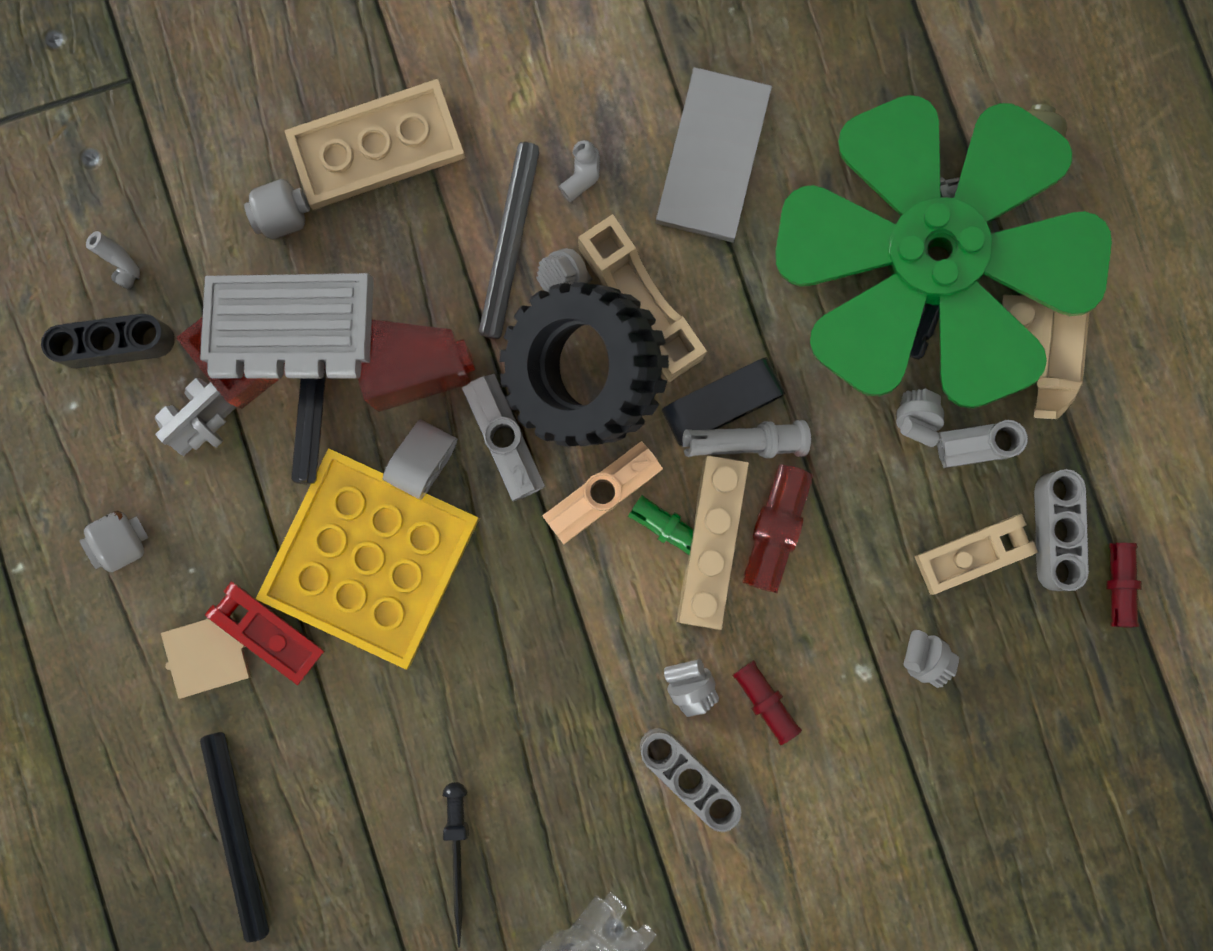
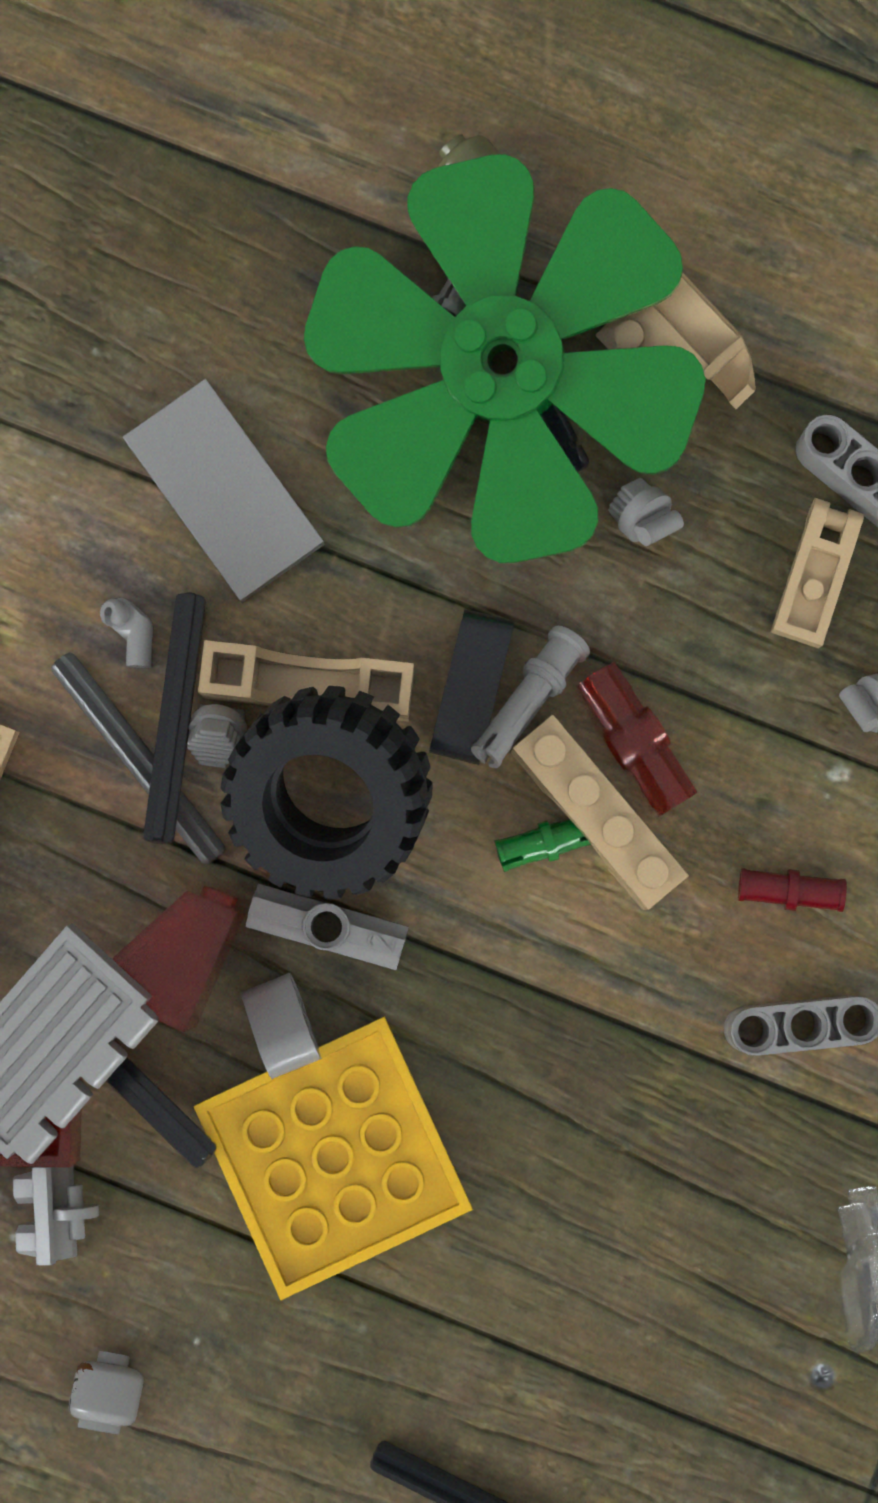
camera: 50 degrees left, 0 degrees up
tan piece [161,613,251,699] -> none
red plate [205,581,325,685] -> none
black sword [442,782,469,948] -> none
light nougat piece [542,441,663,544] -> none
light grey piece [664,659,719,717] -> none
light grey piece [937,420,1028,468] -> none
none -> black axle [143,592,206,844]

